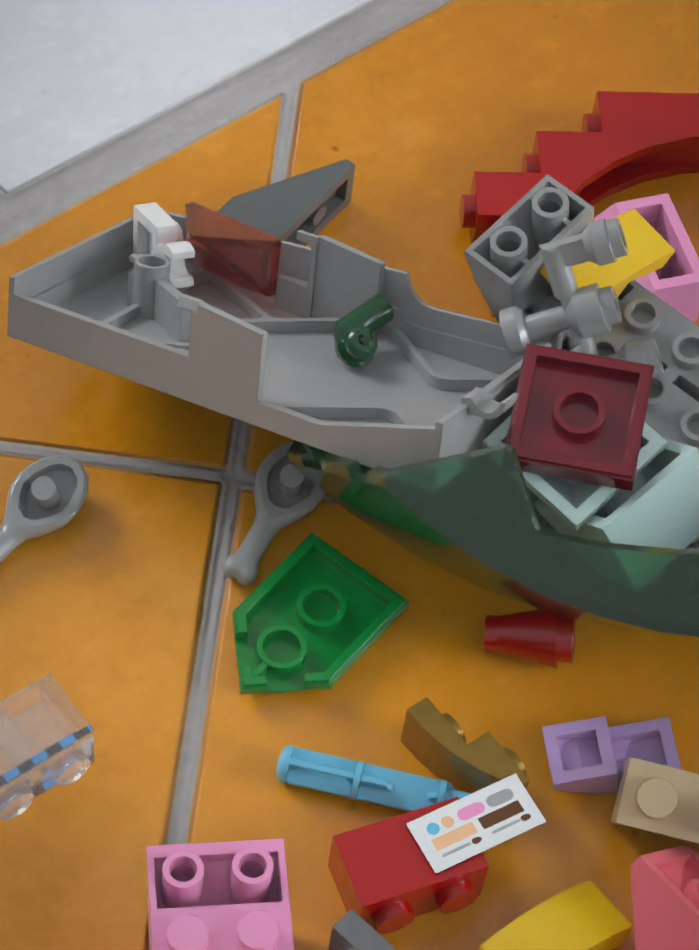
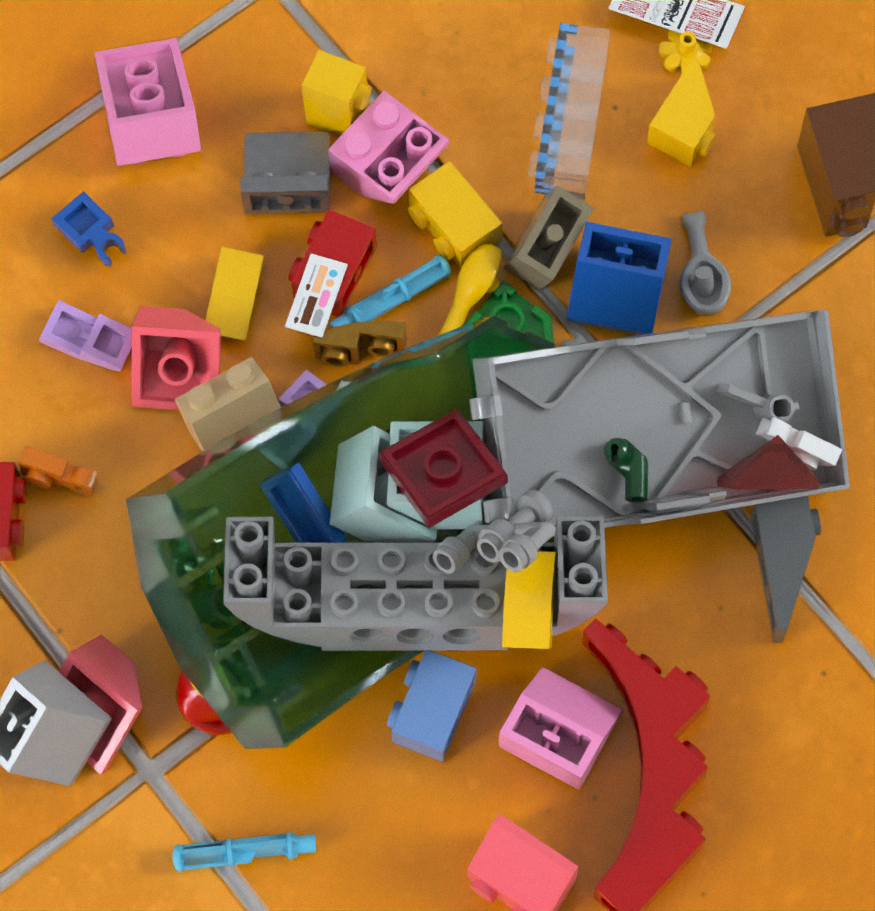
camera: 145 degrees right, 15 degrees up
none -> yellow brick [407,161,502,269]
none -> yellow piece [434,243,502,351]
none -> dark tan brick [503,185,594,290]
none -> blue slope [566,221,672,335]

